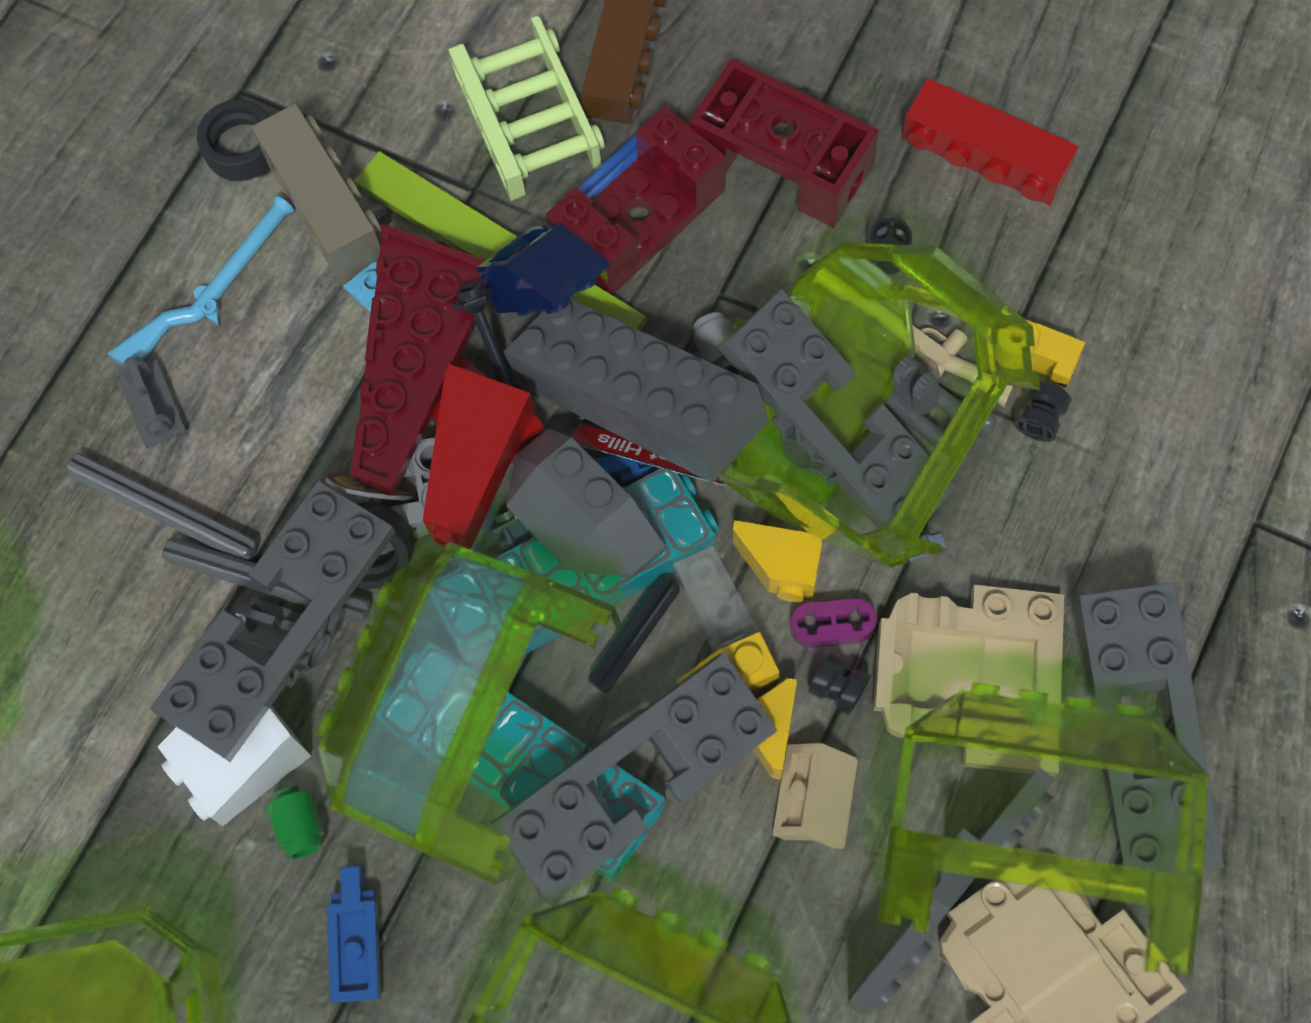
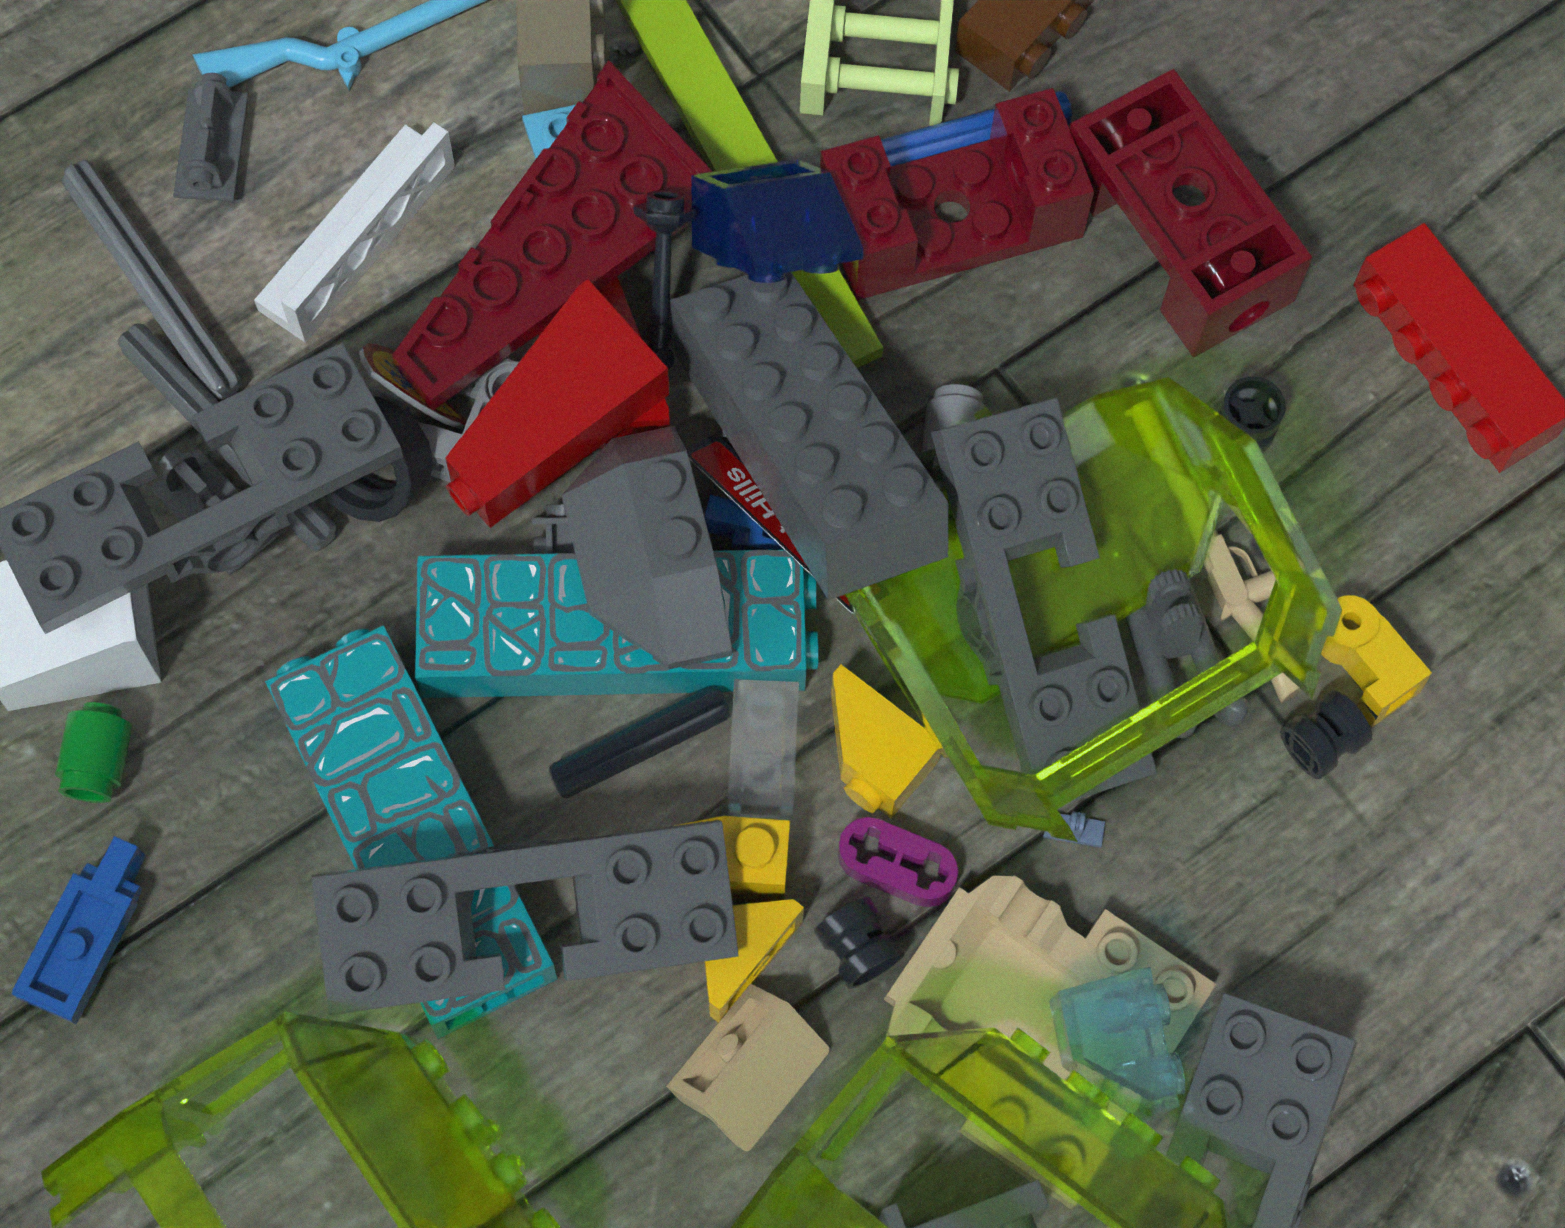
camera: 20 degrees right, 0 degrees up
windscreen [317,542,621,884] -> none
none -> white fence [254,122,455,343]
none -> clear light blue slope [1049,967,1185,1123]

